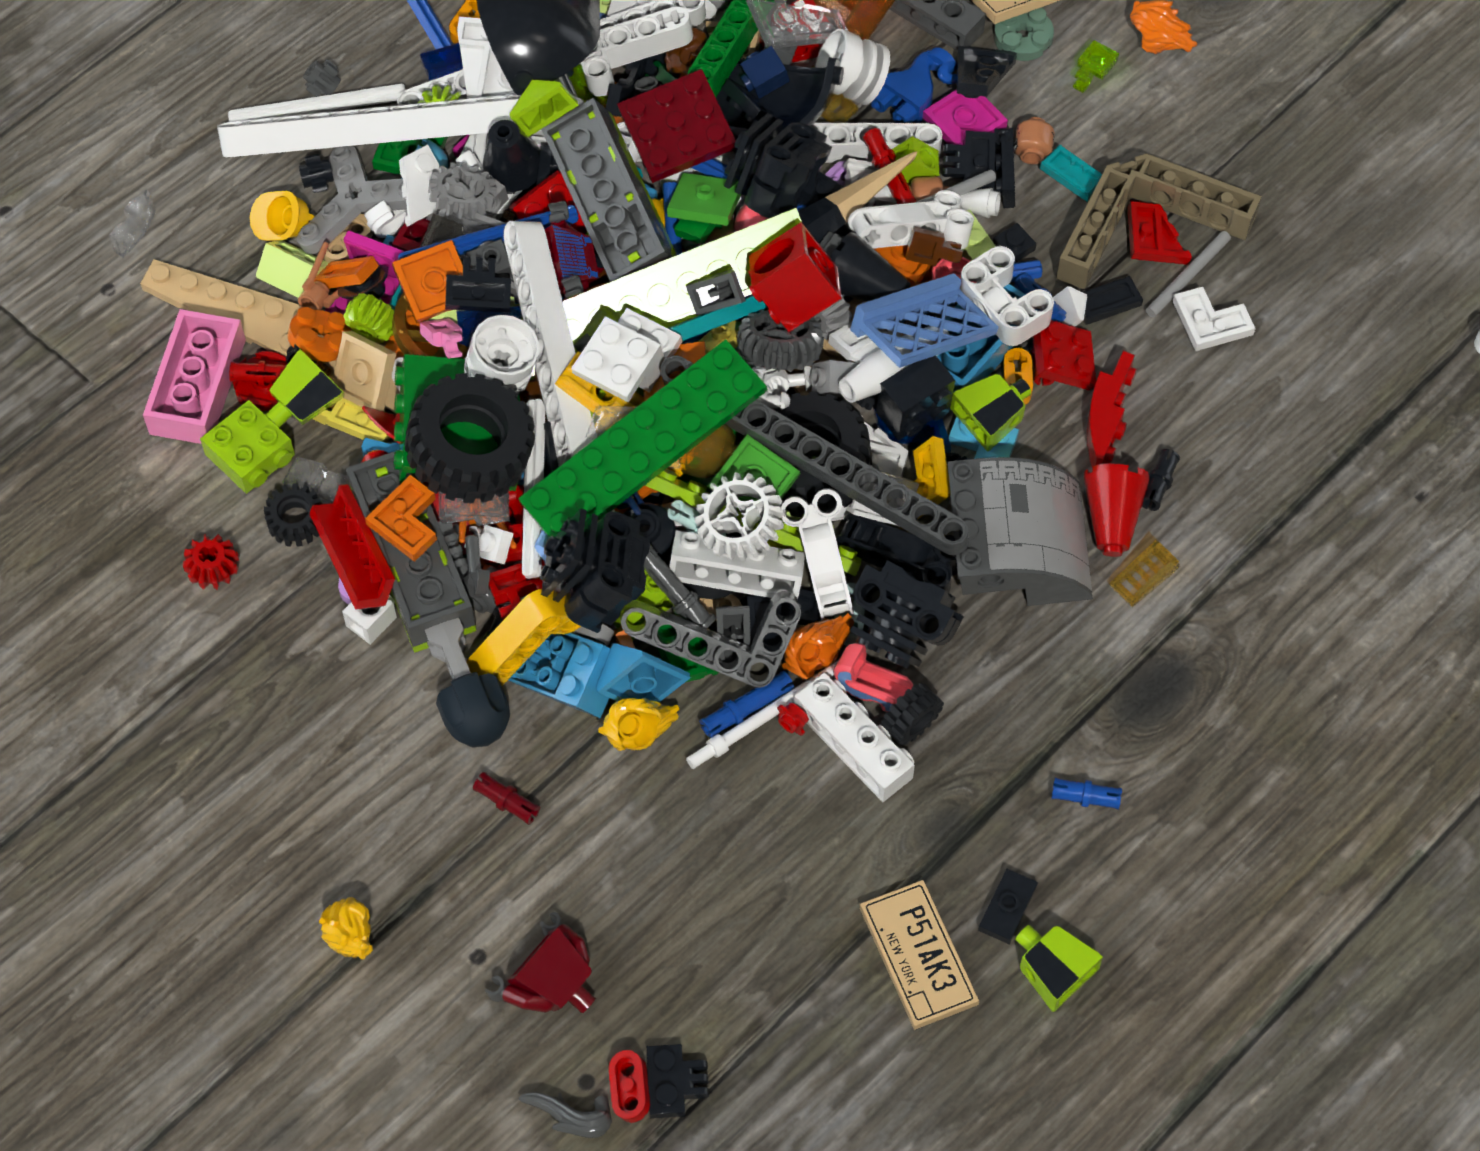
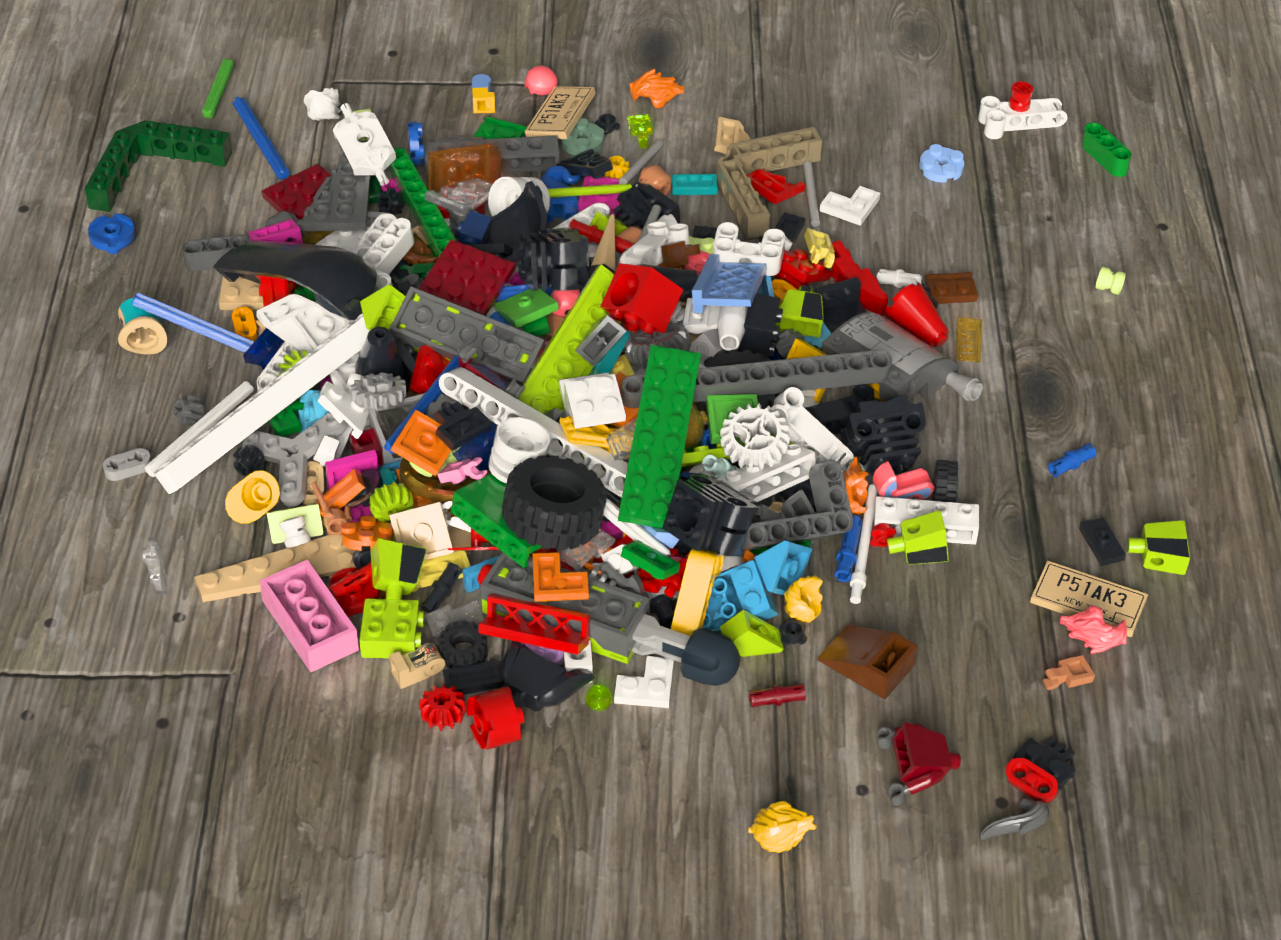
camera: 45 degrees left, 15 degrees down
none -> light grey beam [103,448,151,481]
none -> white wheel [279,516,311,548]
none -> tan leg [389,643,445,689]
none -> black pin [421,562,463,615]
none -> black tile [443,660,502,695]
none -> red brick [466,686,524,750]
none -> black torso [499,640,595,712]
none -> lime bar [548,184,632,198]
none -> clear neon green plate [585,685,612,711]
none -> black plate [594,114,620,134]
none -> yellow gear [604,156,630,179]
none -> white plate [614,656,674,708]
none -> light grey bar [619,140,663,184]
none -> green plate [621,540,680,581]
none -> tan wing [714,117,751,154]
none -> lime slope [720,609,784,657]
none -> dark grey gear [776,329,806,358]
none -> black plate [779,620,807,645]
none -> light yellow hinge [804,228,835,268]
none -> black bracket [814,277,867,334]
none -> reddish brown slope [817,625,918,700]
none -> white axle [877,269,922,288]
none -> lime torso [887,510,949,565]
none -> light blue plate [919,144,964,182]
none -> reddish brown plate [925,272,978,304]
none -> light grey cone [946,371,983,401]
none -> nougat plate [1042,655,1095,690]
none -> coral hair [1060,605,1127,654]
none -> yellowish green wheel [1096,266,1126,295]

